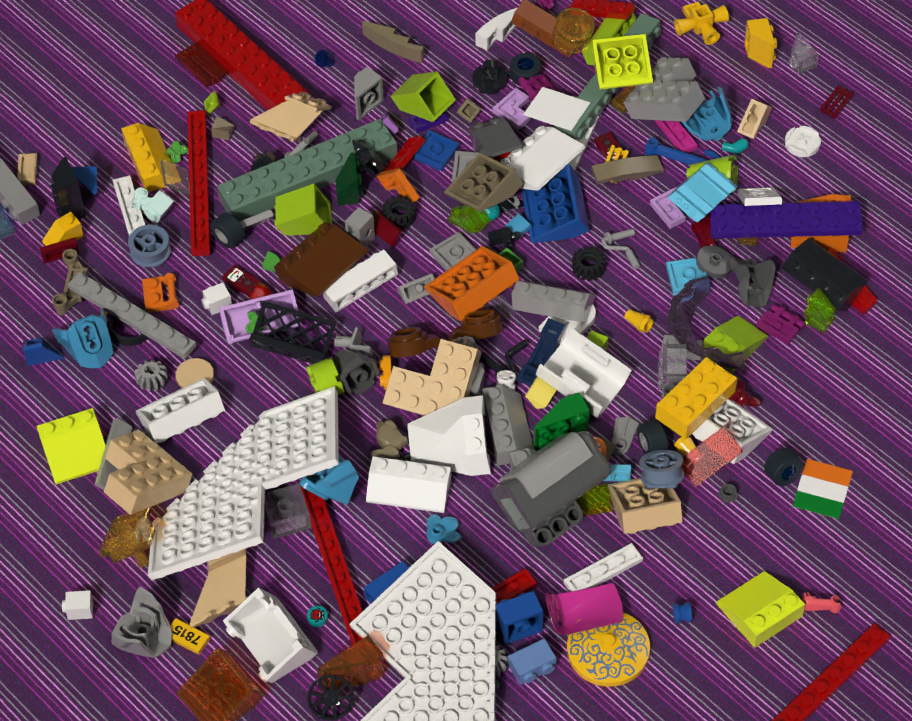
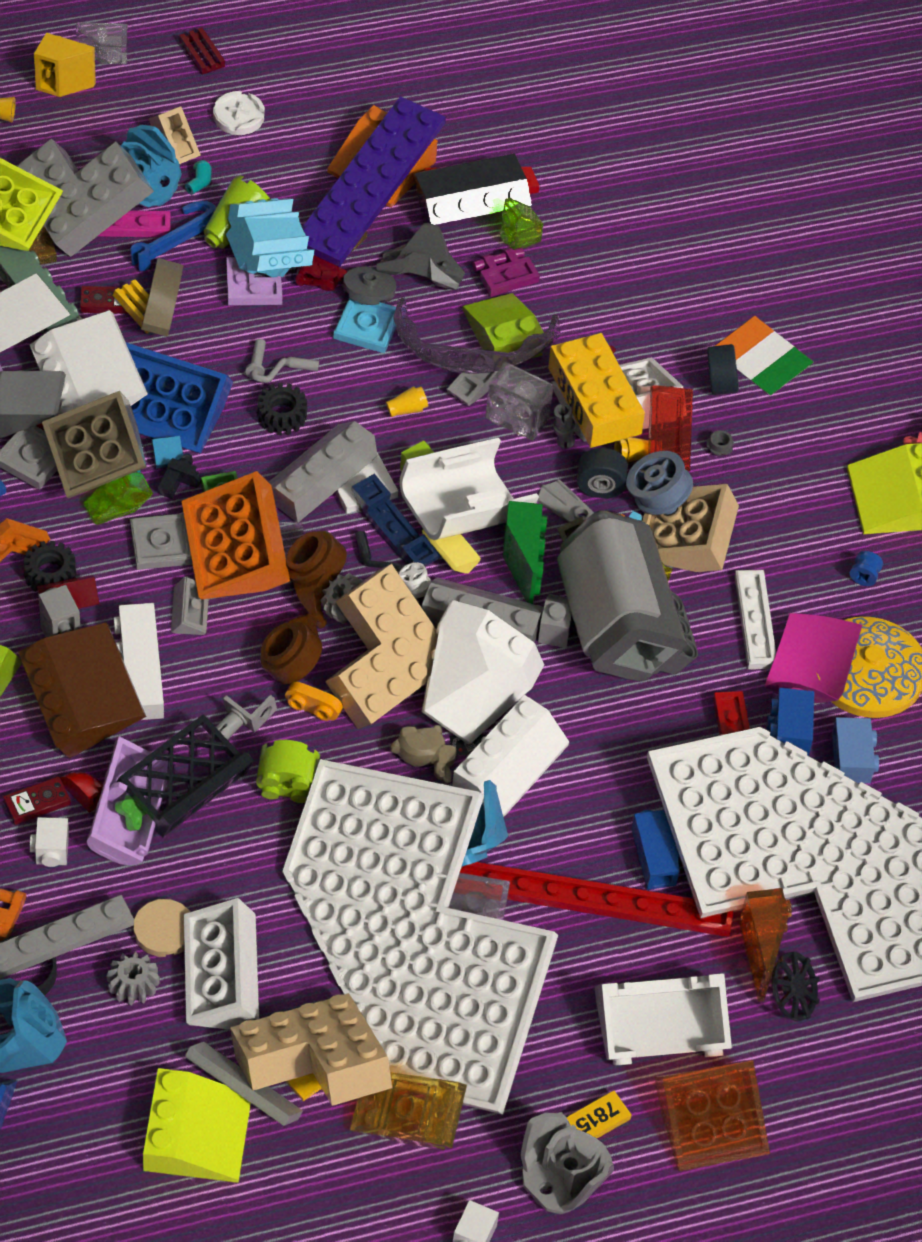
camera: 70 degrees left, 0 degrees up
tan piece [189,548,247,628] -> none
bright green tile [262,251,280,272] -> none
tile [307,606,328,627] -> none
dark grey cone [333,349,379,395] -> none
dark azure plate [426,514,462,544] -> none
white tile [738,187,782,206] -> none

